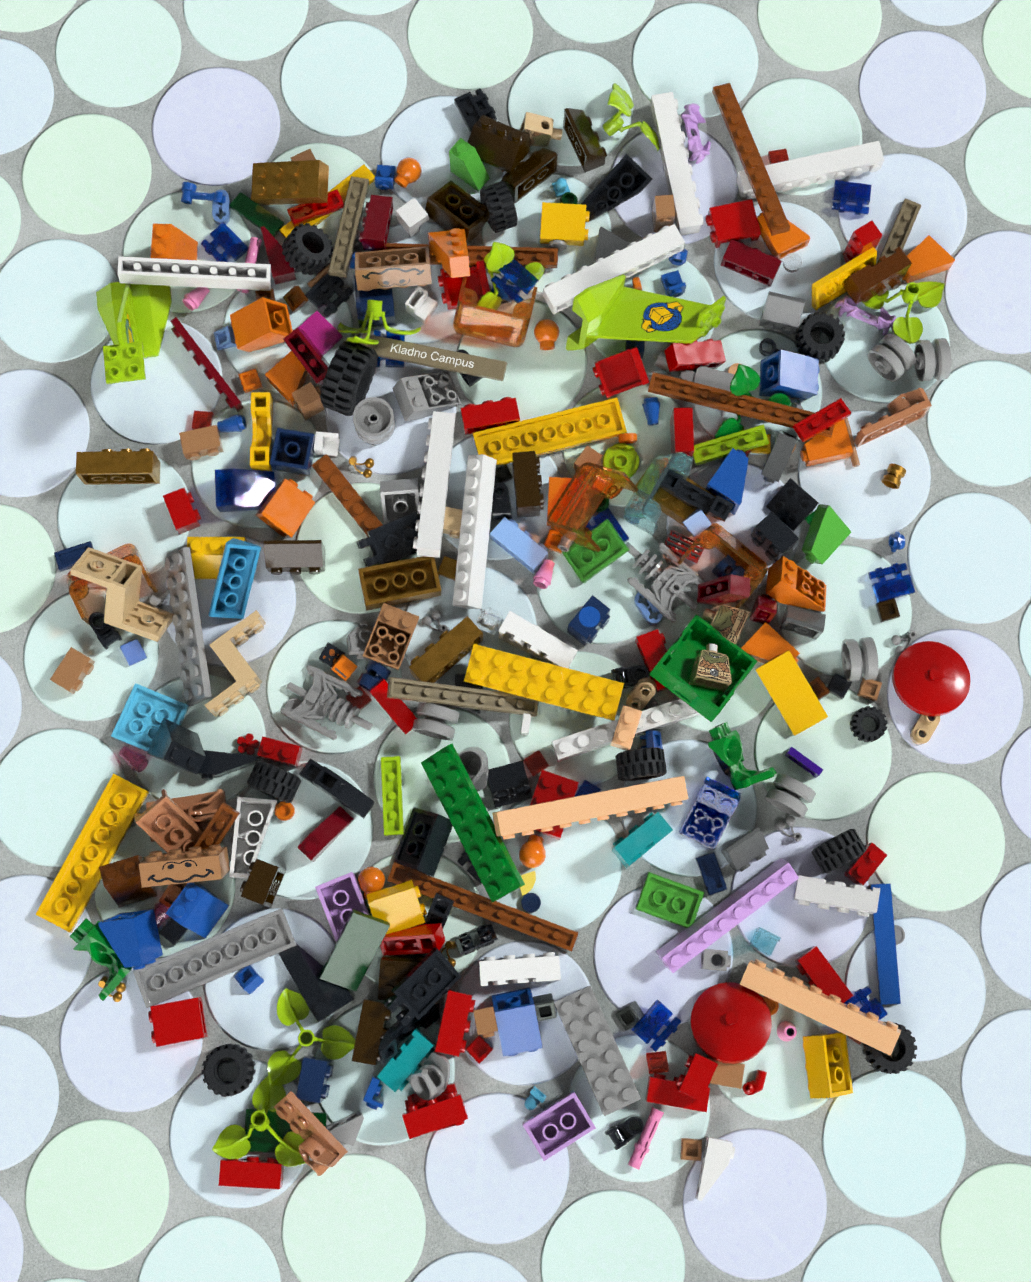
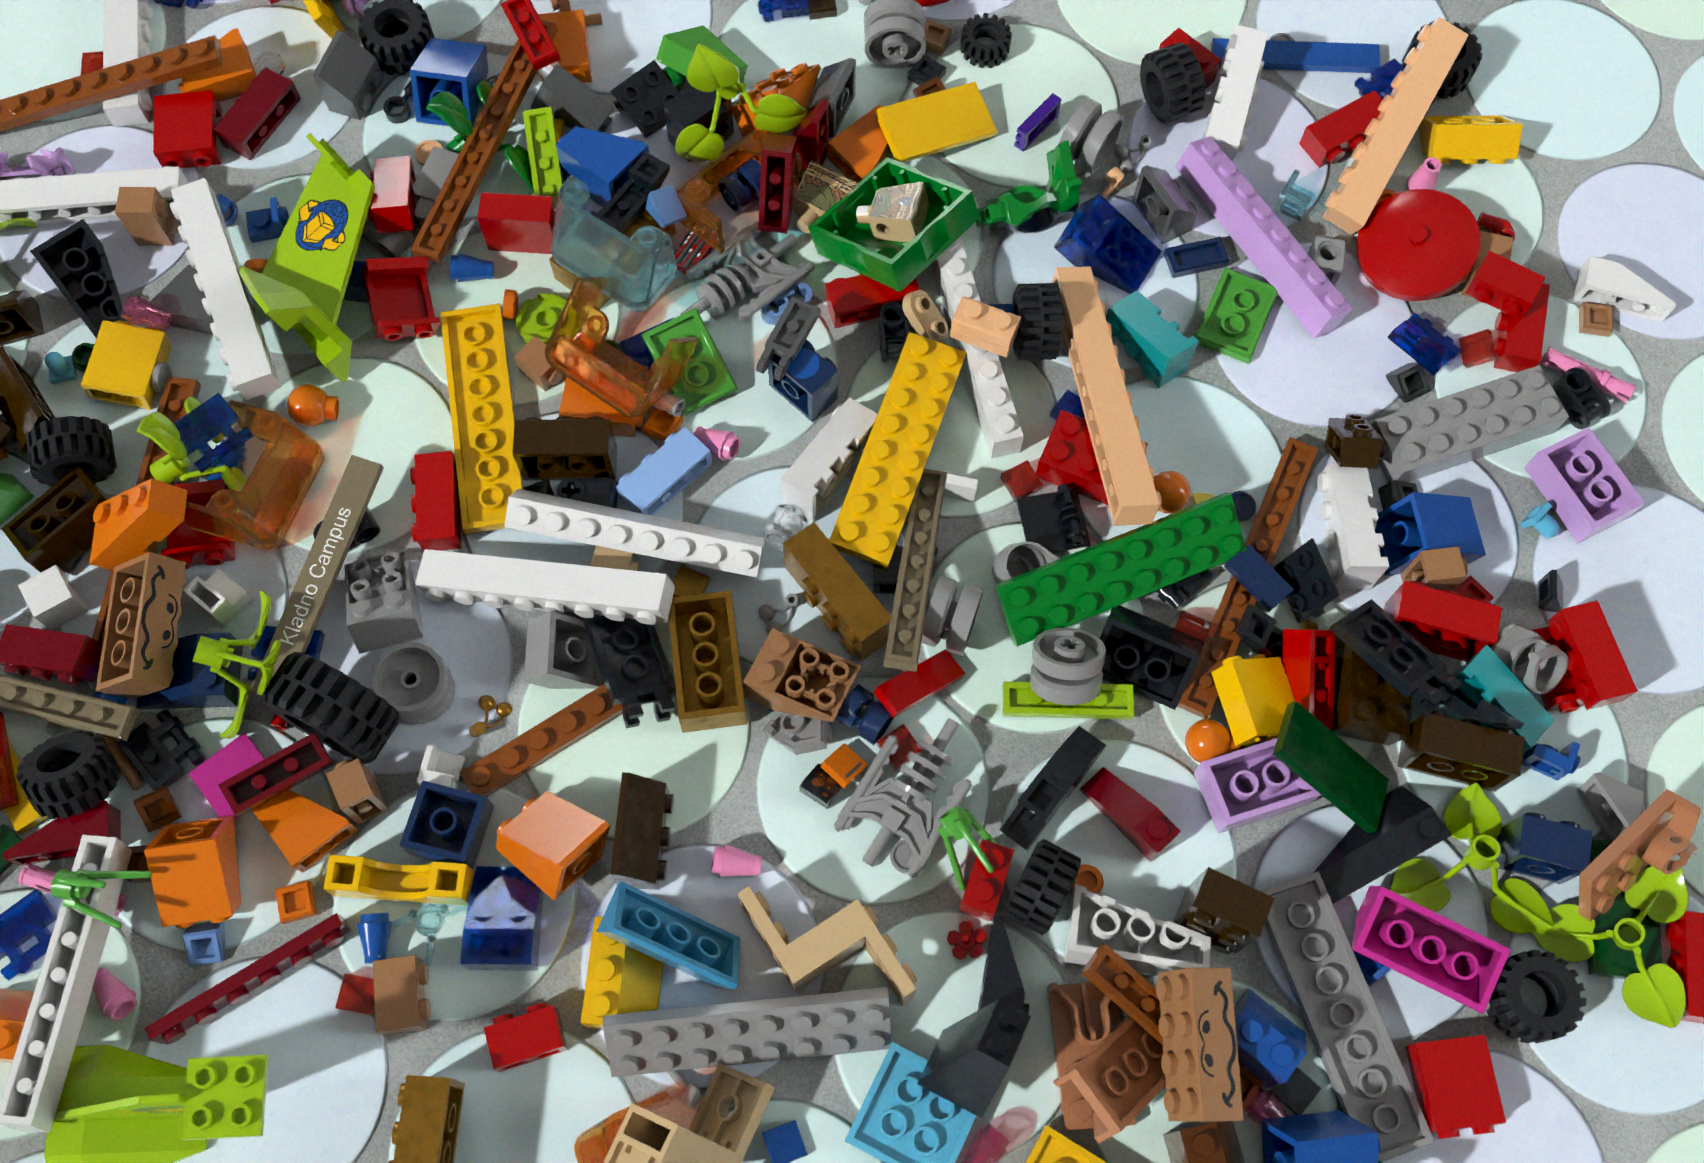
camera: 85 degrees left, 10 degrees down
none -> bright green plant [51,869,152,929]
none -> clear pink cone [121,295,173,331]
none -> clear light blue plant [391,904,451,966]
none -> lime plant [675,44,807,161]
none -> bright pink cone [711,844,762,877]
none -> dark grey hinge [756,296,821,381]
none -> bright green plant [937,805,998,891]
none -> light grey wheel [1030,628,1106,705]
none -> light nougat hand [1095,167,1124,206]
none -> clear red tile [1174,610,1211,641]
none -> dark blue tile [1224,544,1294,613]
none -> dark brown brick [1325,415,1385,468]
none -> dark pink slope [1352,886,1511,1014]
none -> black slope [1538,569,1563,612]

